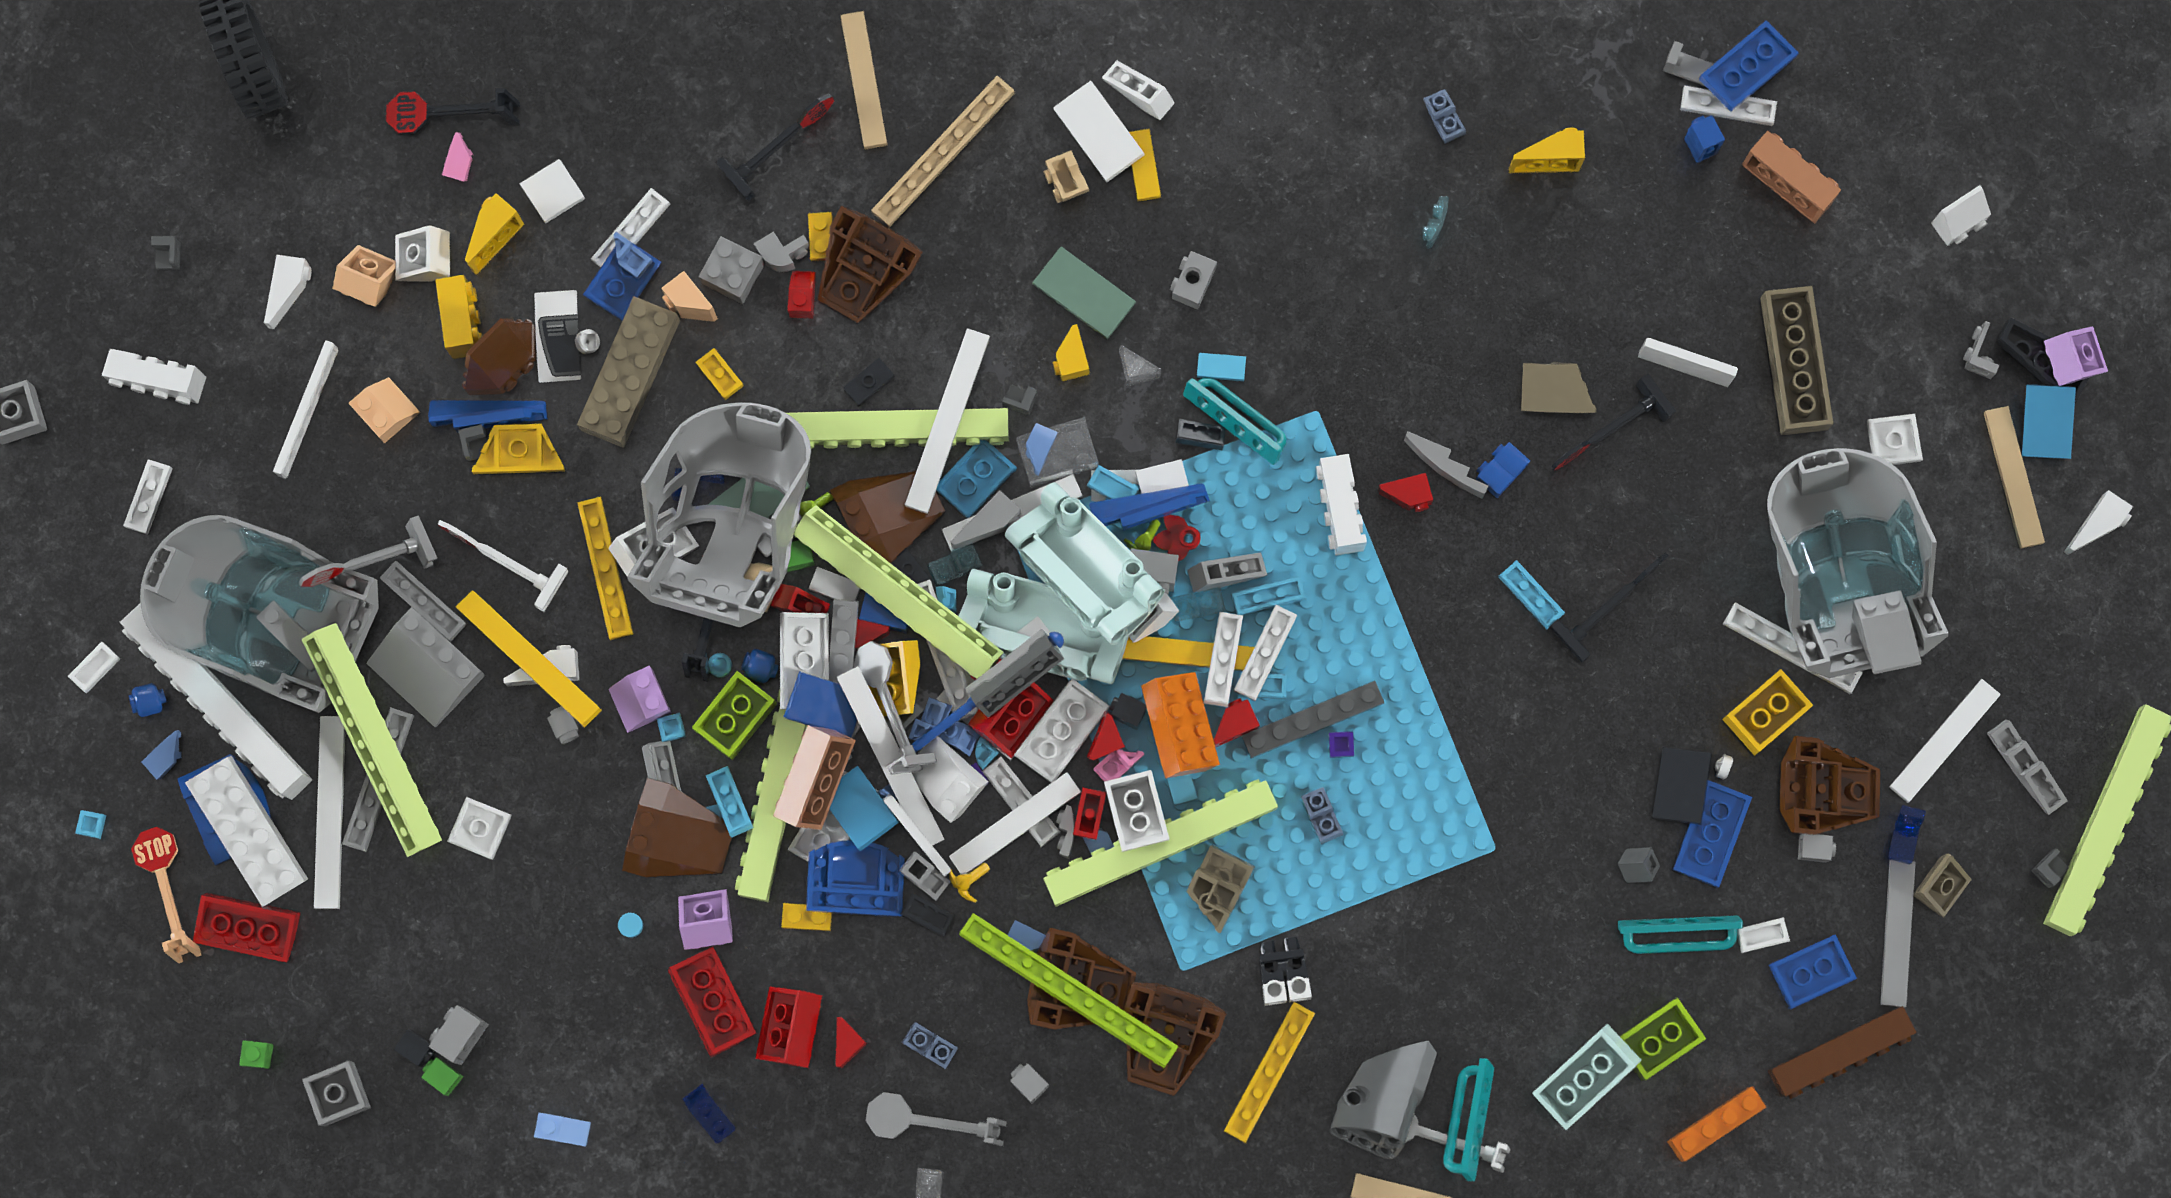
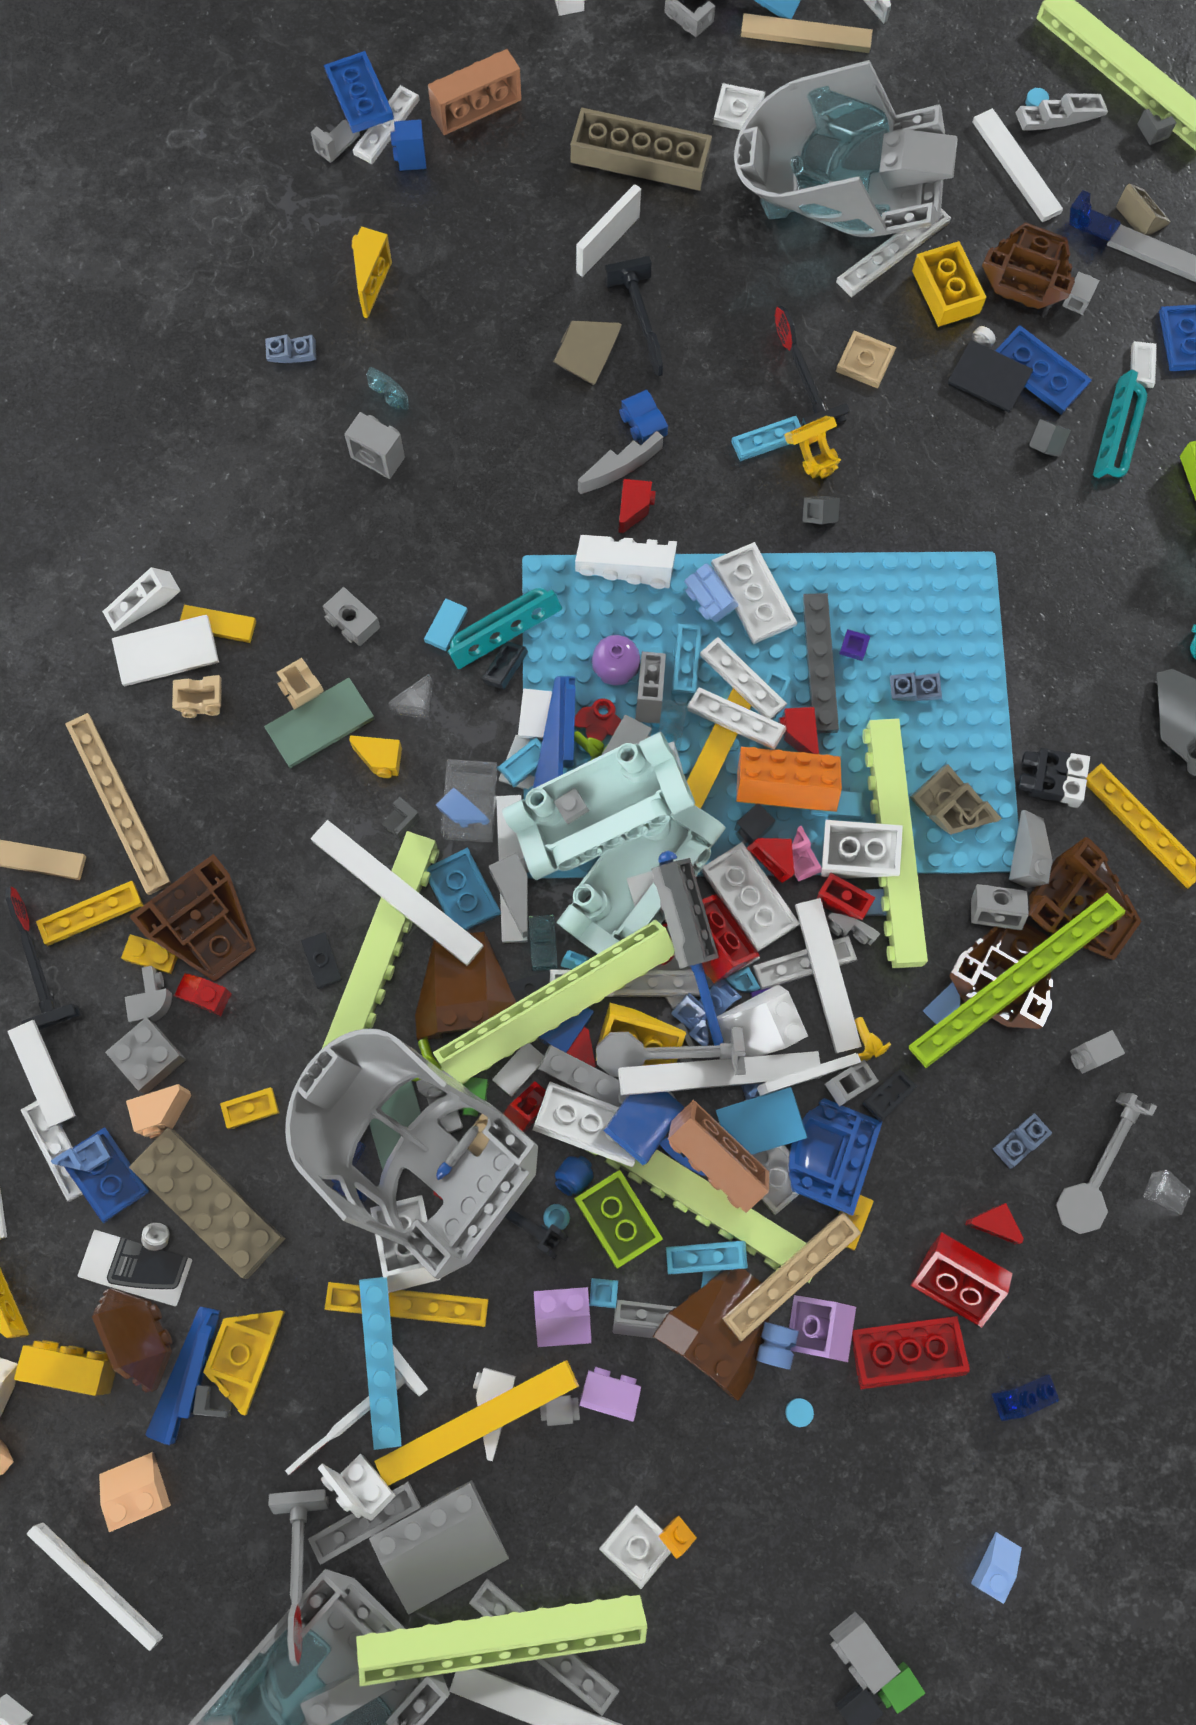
camera: 75 degrees left, 5 degrees down
none -> white tile [7,1020,76,1127]
none -> yellow plate [36,881,143,946]
none -> tan cylinder [276,658,324,710]
none -> white bracket [318,1454,395,1521]
none -> light grey brick [345,412,405,479]
none -> medium azure plate [359,1277,402,1450]
none -> light grey piece [436,1125,479,1180]
none -> light grey plate [554,788,589,824]
none -> lavender slope [579,1367,641,1422]
none -> medium lavender cylinder [592,635,641,686]
none -> light orange plate [658,1516,697,1559]
none -> light blue brick [684,564,739,622]
none -> white tile [711,542,797,644]
none -> tan tile [722,1212,861,1341]
none -> medium blue wheel [756,1322,799,1369]
none -> yellow tile [784,416,841,479]
none -> dark grey panel [803,496,840,524]
none -> tan tile [836,331,896,388]
none -> light grey brick [971,884,1029,930]
none -> light grey slope [1009,810,1052,888]
none -> medium azure tile [1025,88,1049,106]

